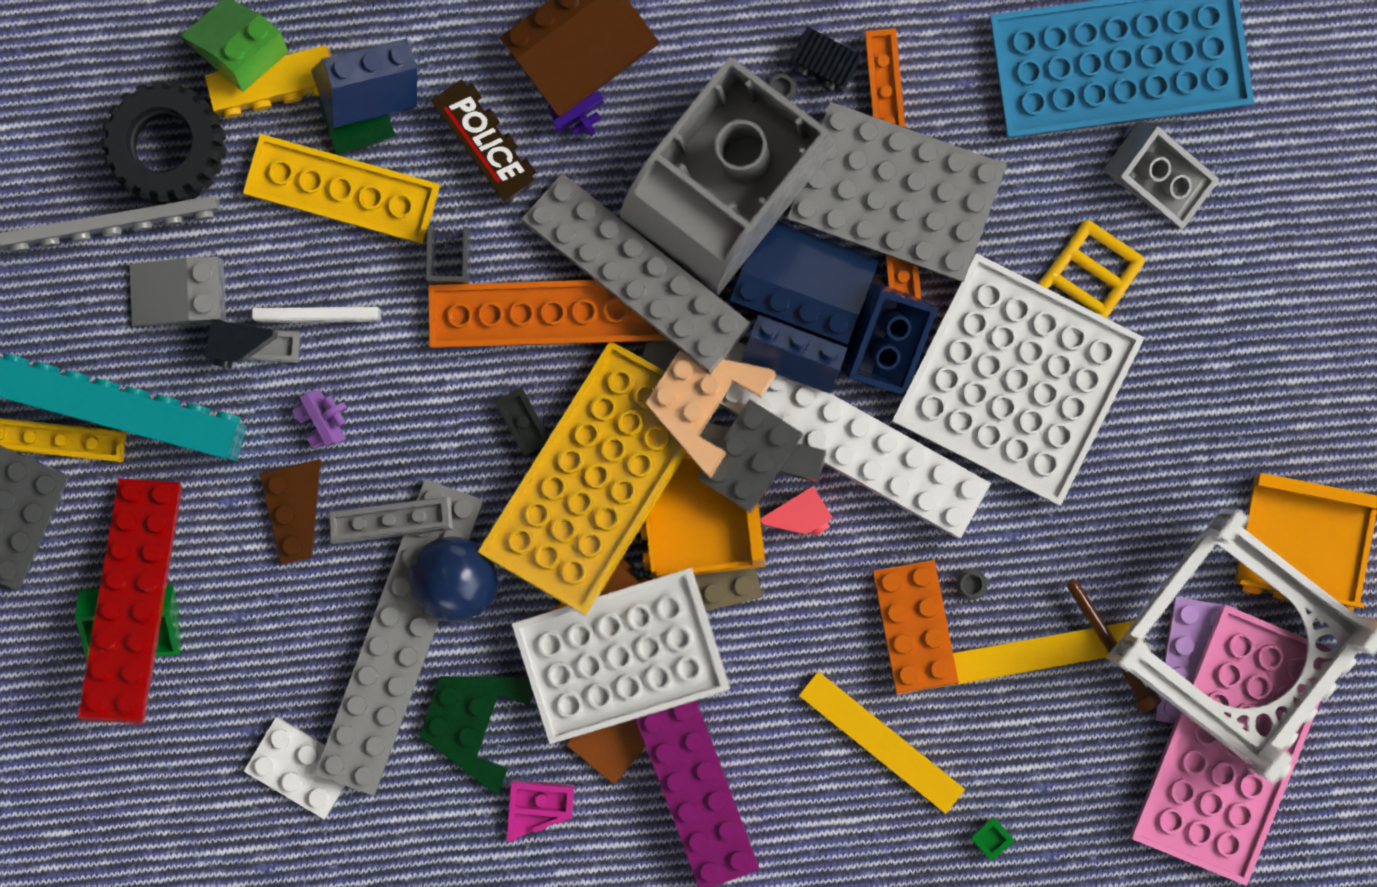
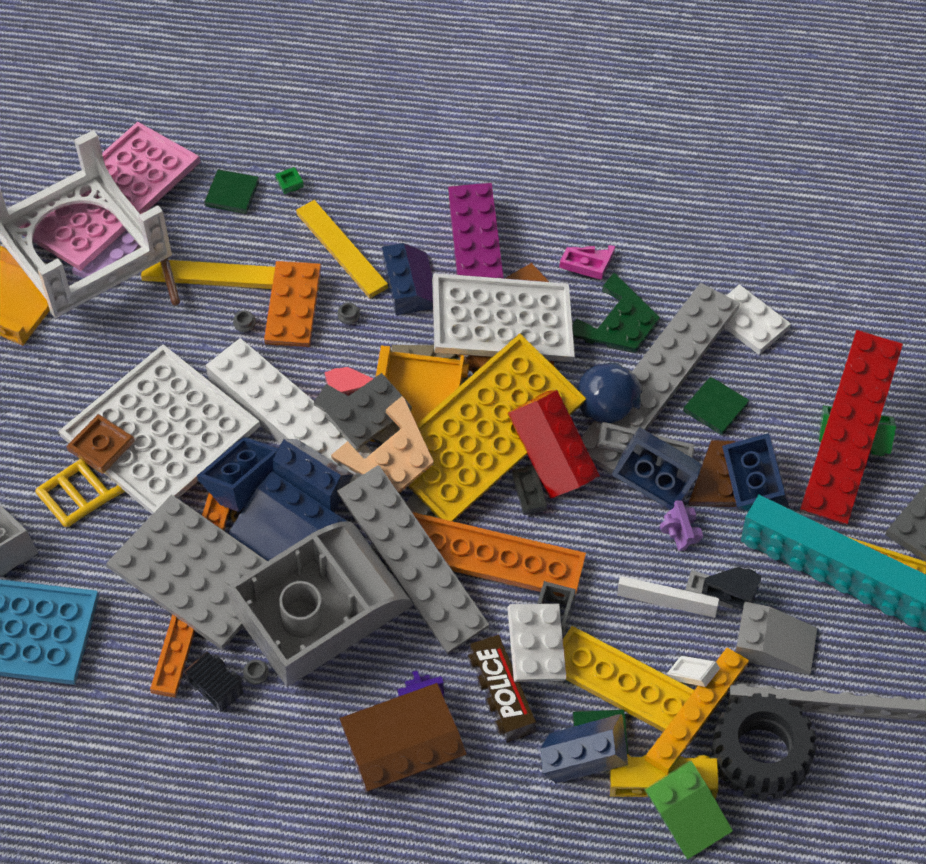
camera: 160 degrees left, 30 degrees down
none -> dark orange tile [66,414,135,474]
none -> dark green tile [204,169,259,214]
none -> dark grey plate [337,302,360,324]
none -> dark blue slope [382,243,433,316]
none -> red slope [507,390,600,498]
none -> white plate [507,604,566,682]
none -> dark blue slope [611,427,701,510]
none -> light orange plate [645,647,749,774]
none -> white tile [667,656,720,687]
none -> dark green tile [683,376,749,435]
none -> dark blue slope [722,433,790,511]

